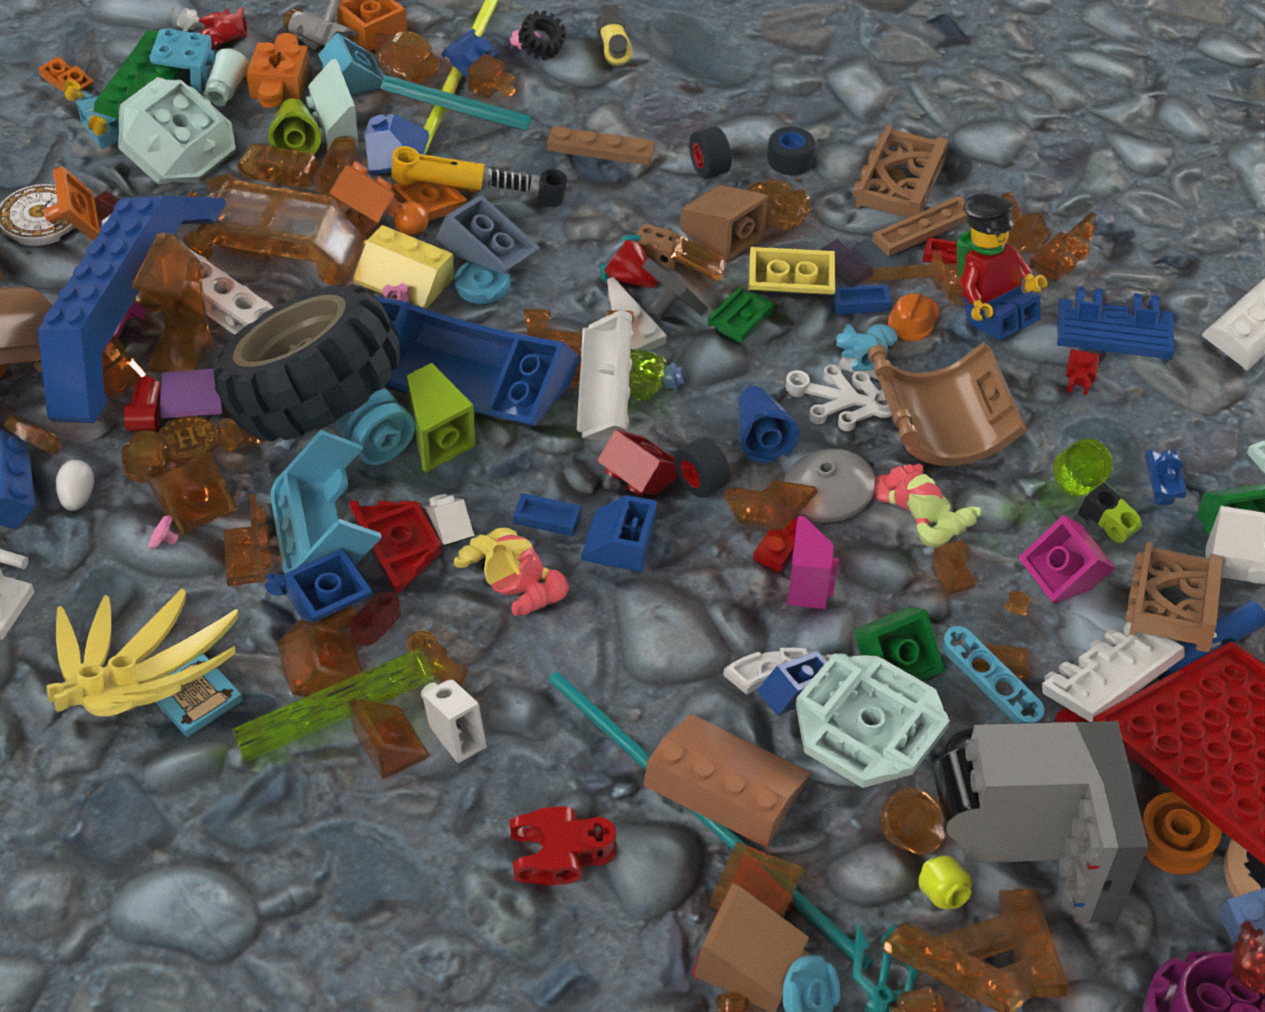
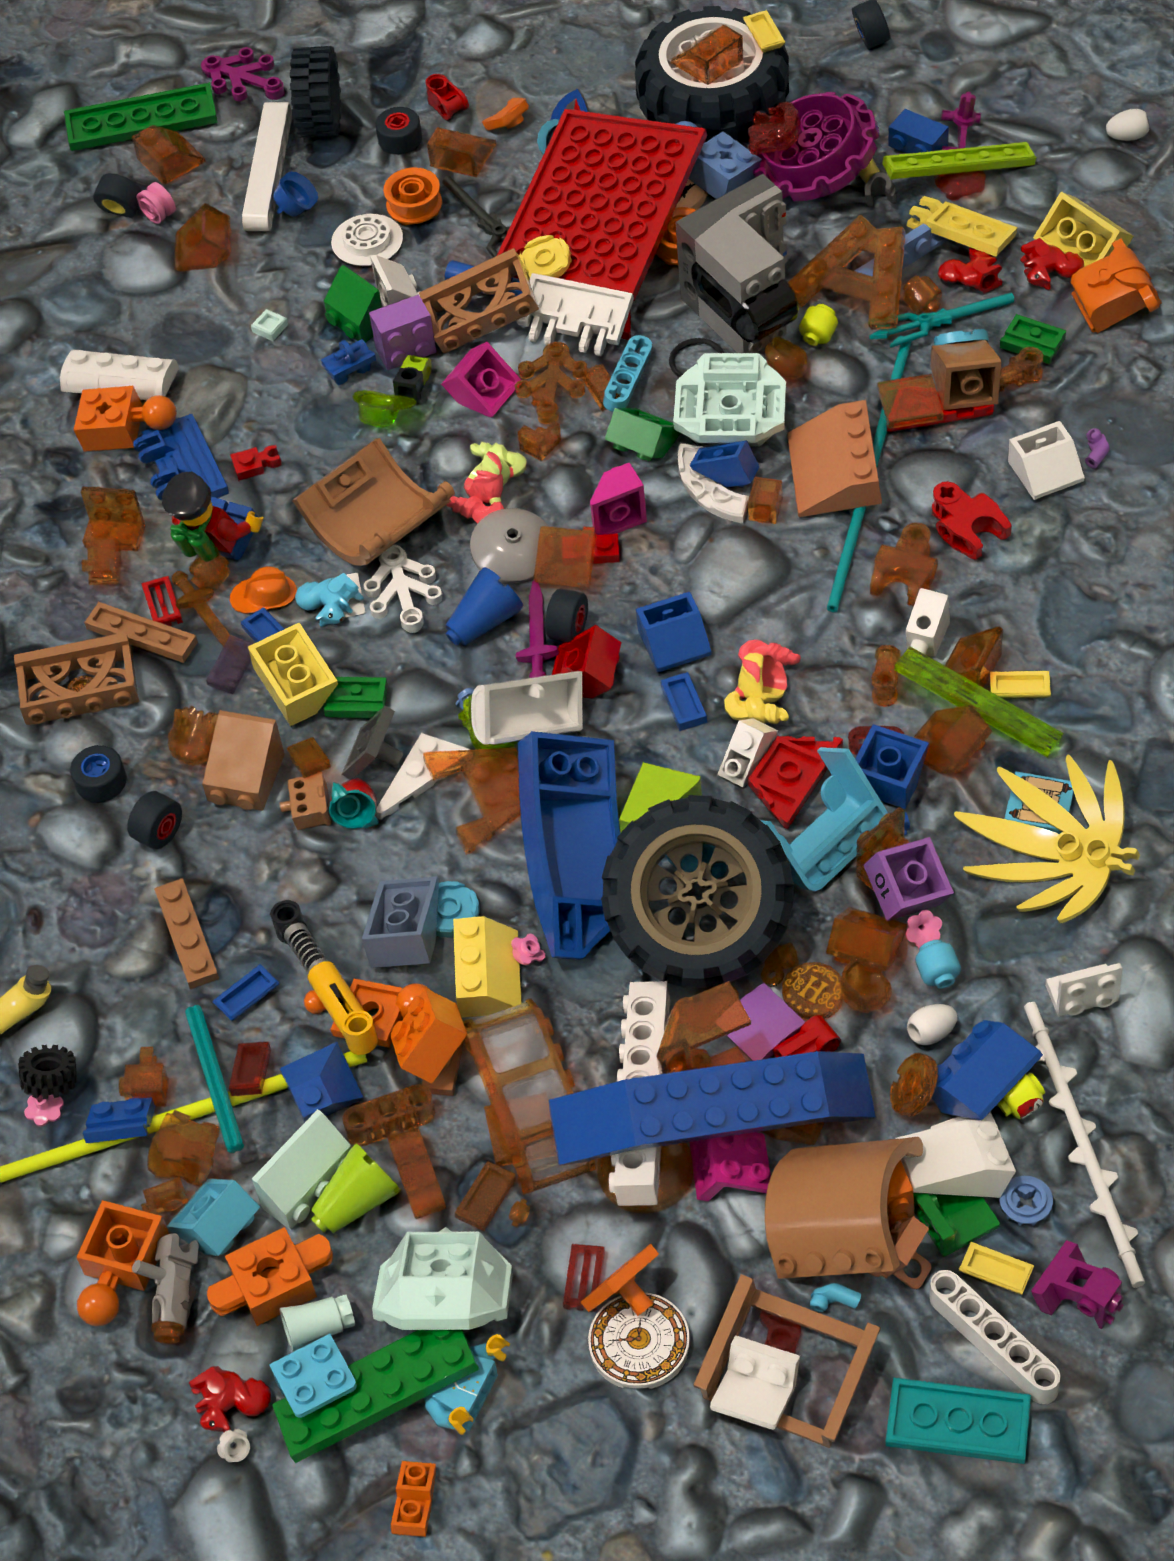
camera: 115 degrees left, 5 degrees up
none -> orange brick [74,386,177,452]
none -> blue tile [212,964,280,1021]
none -> clear red tile [229,1042,271,1096]
none -> medium lavender brick [369,294,436,370]
none -> clear orange plant [515,342,588,424]
none -> magenta sword [515,579,559,678]
none -> light yellow tile [519,235,571,280]
none -> clear orange brick [748,477,783,524]
none -> medium lavender brick [863,837,954,921]
none -> clear orange piece [870,522,938,606]
none -> medium azure head [915,940,961,989]
none -> light yellow tile [990,671,1051,698]
none -> white slope [1008,421,1085,500]

